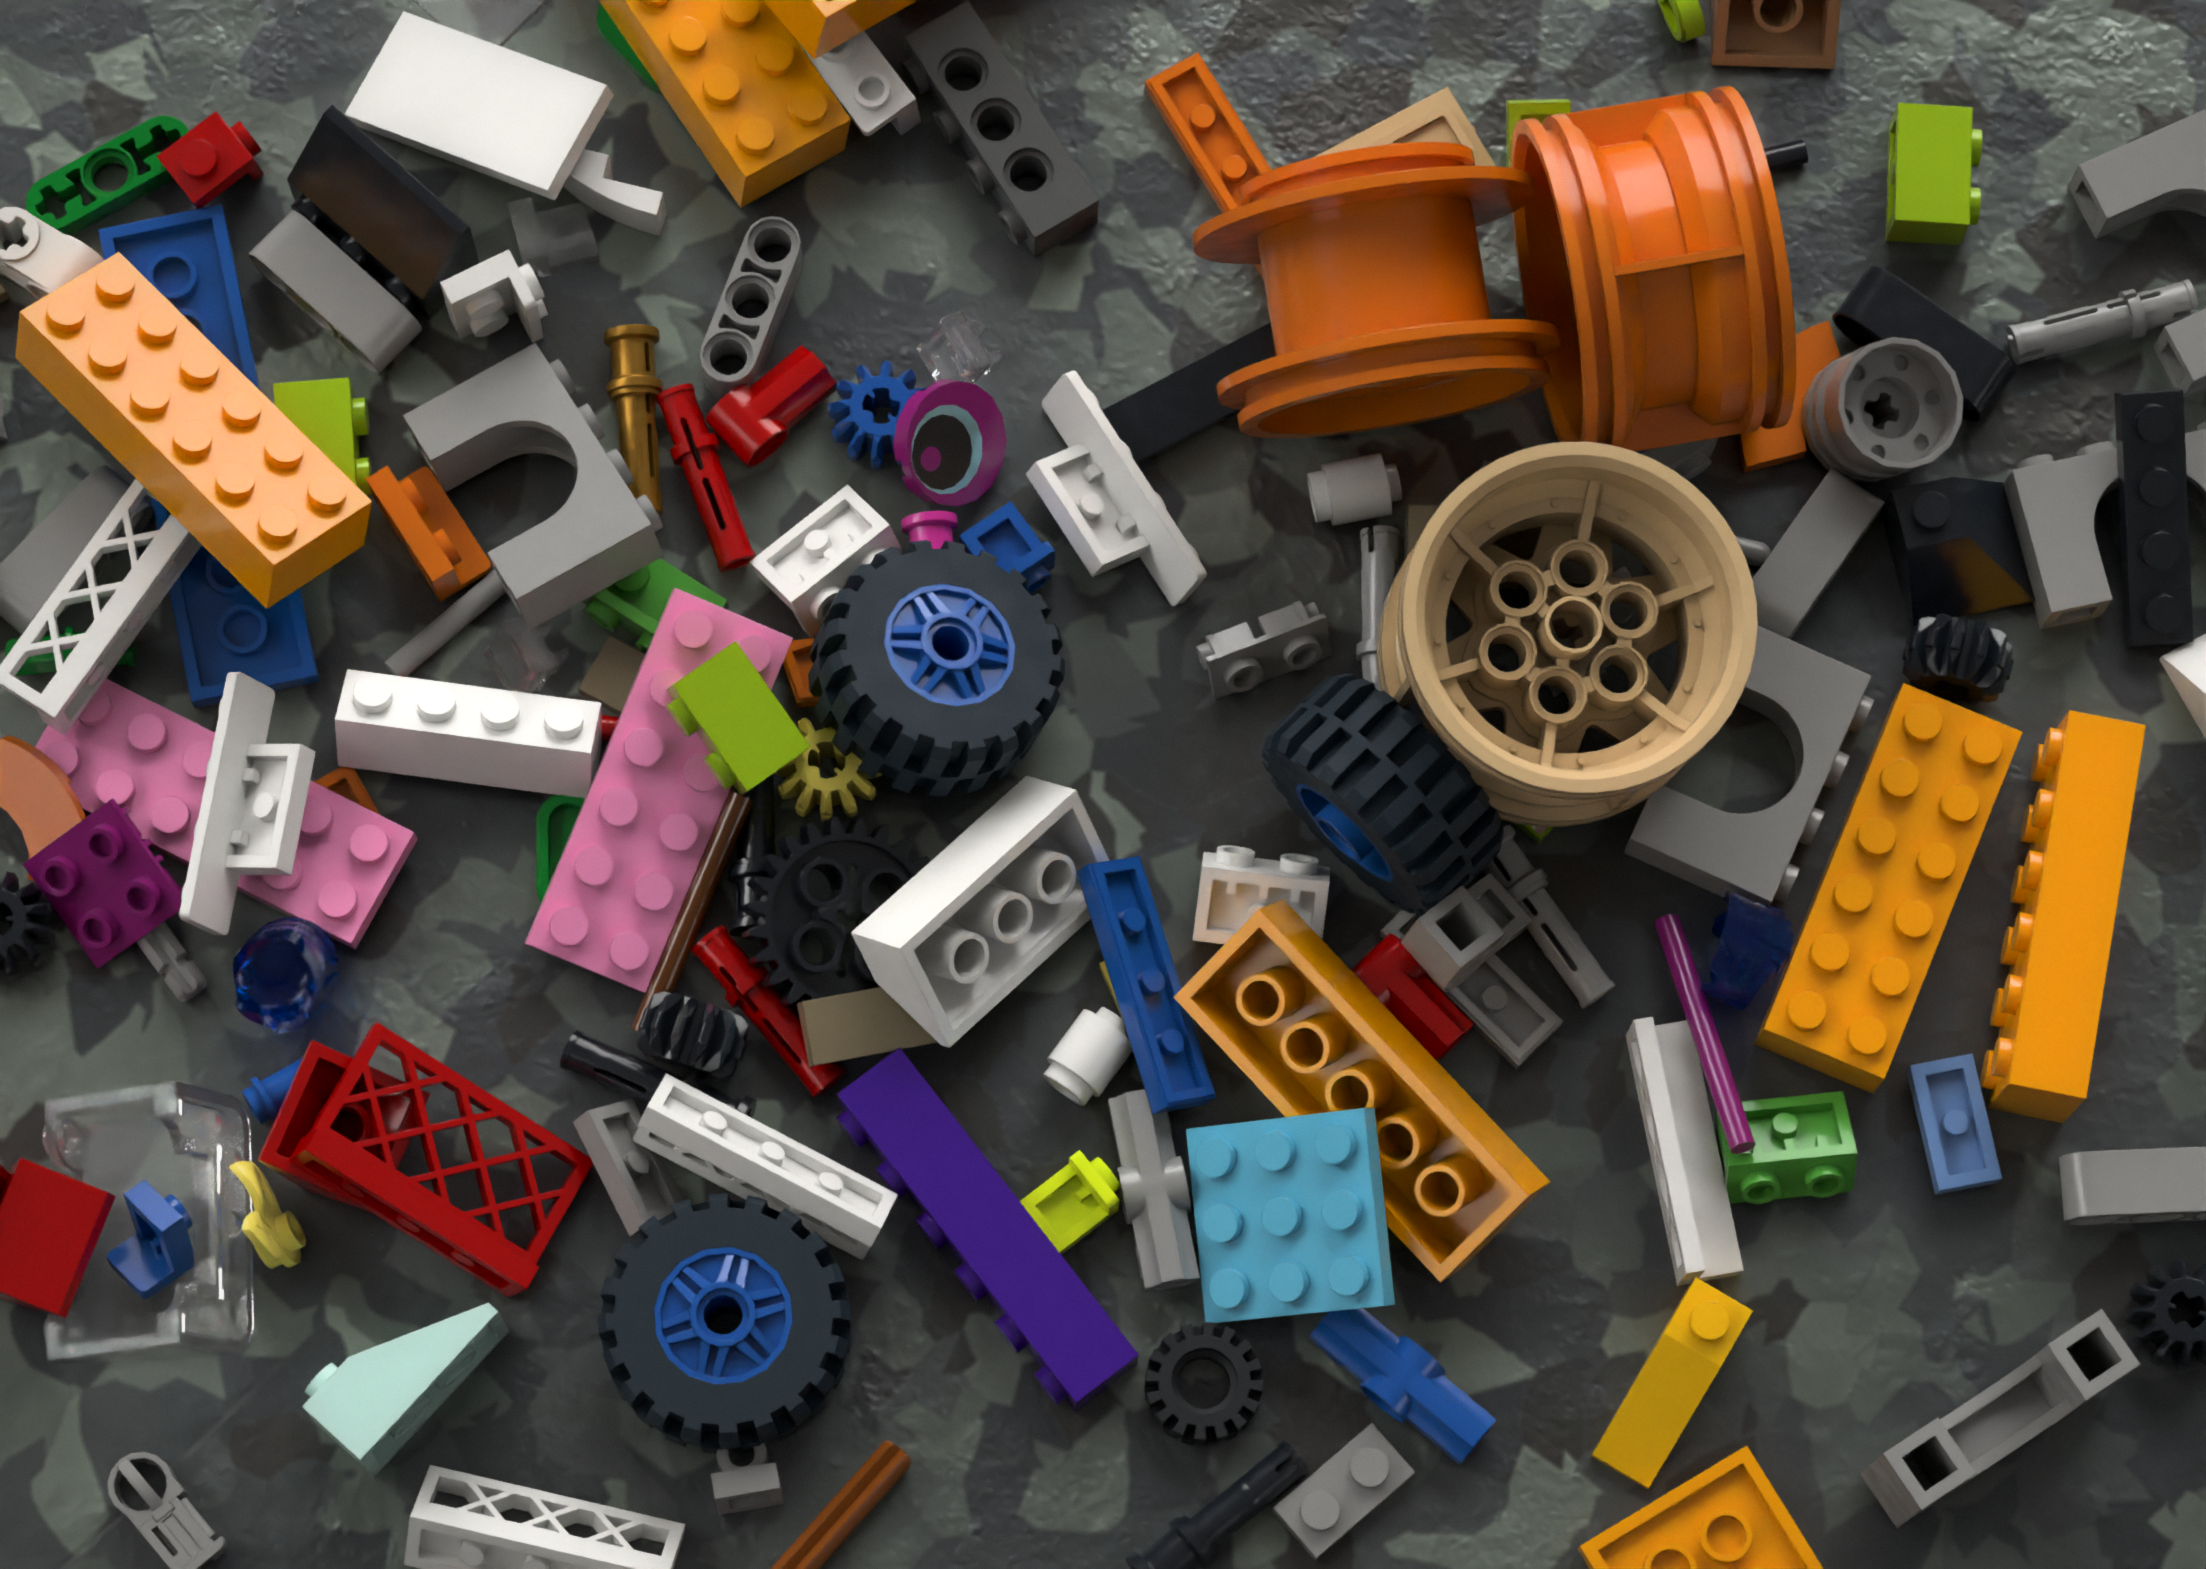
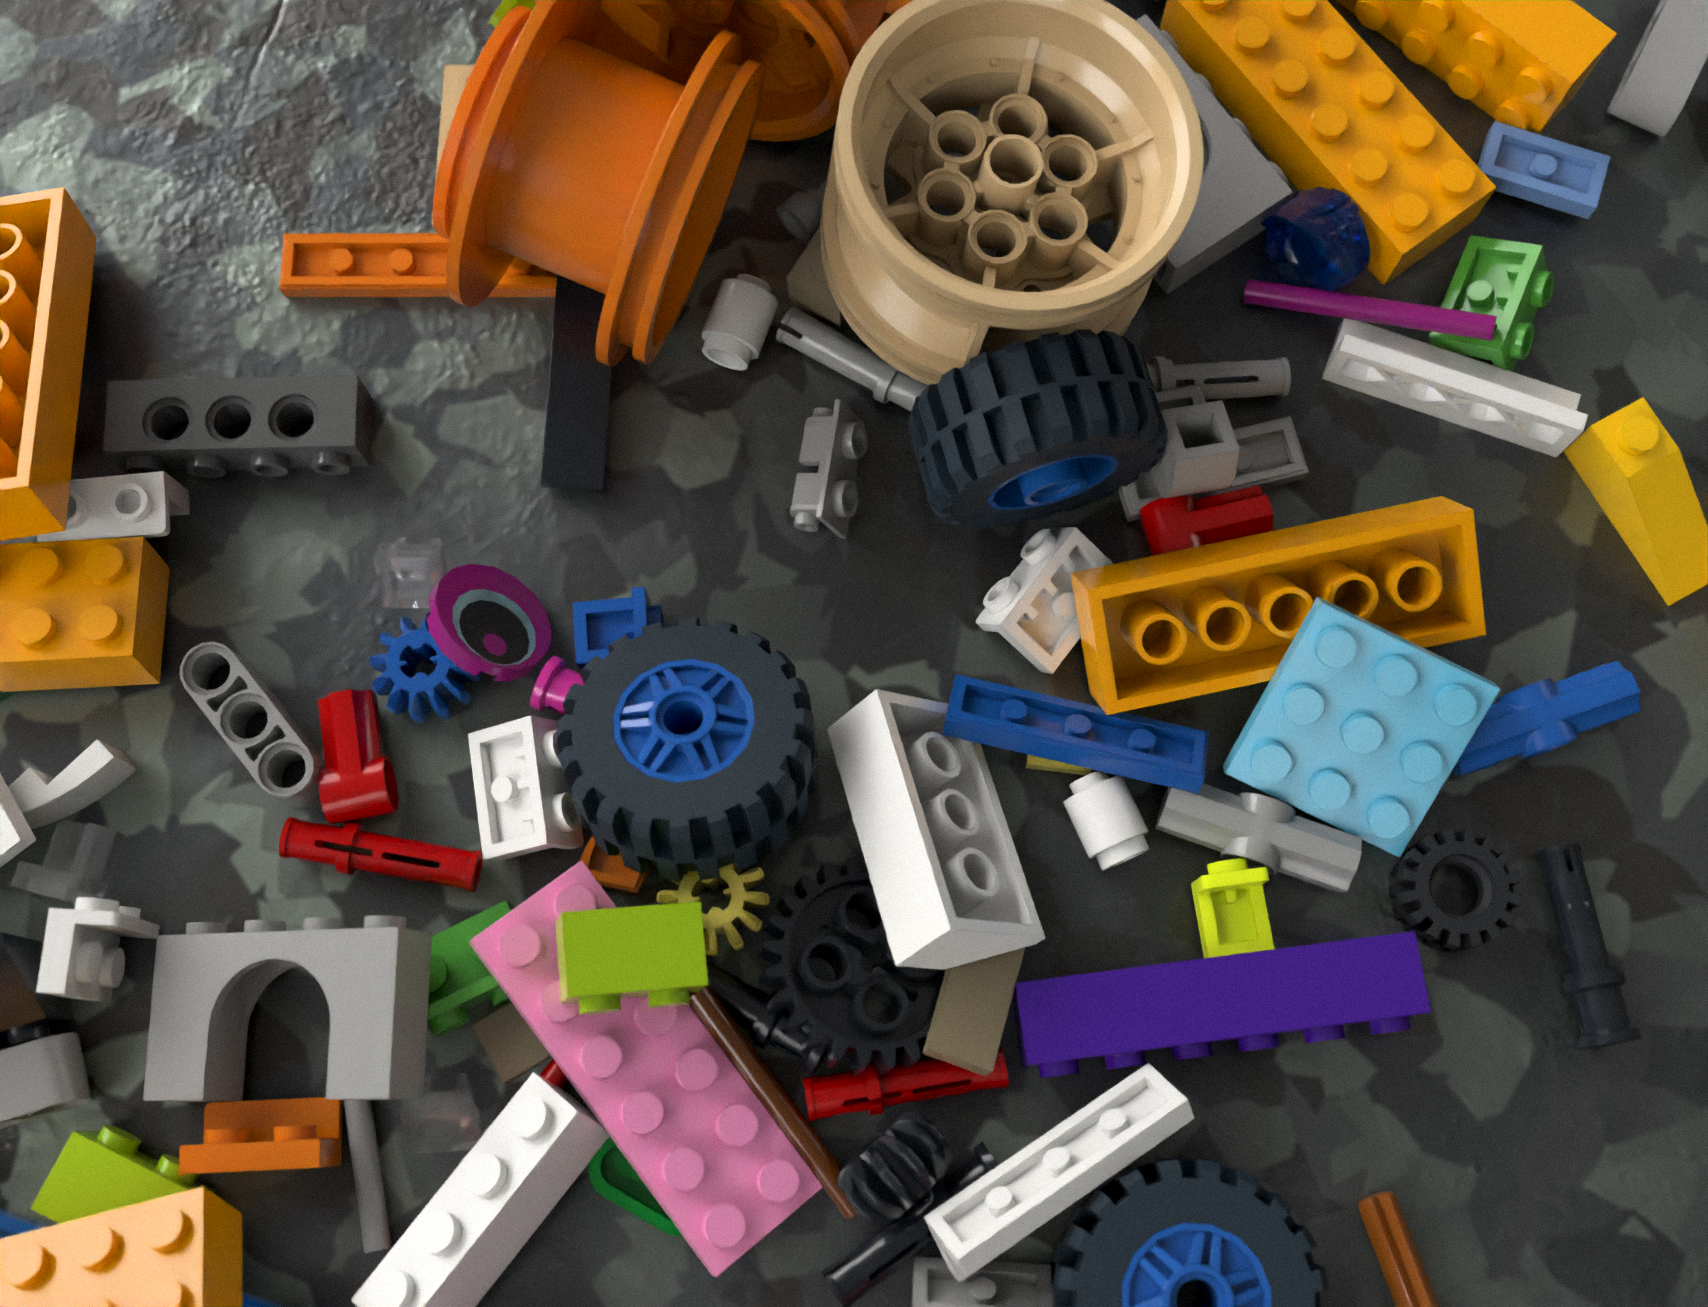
camera: 55 degrees left, 0 degrees up
pearl gold pin [603,324,663,516] -> none
white bracket [1026,370,1207,606] -> none
light grey plate [1272,1423,1415,1561] -> none

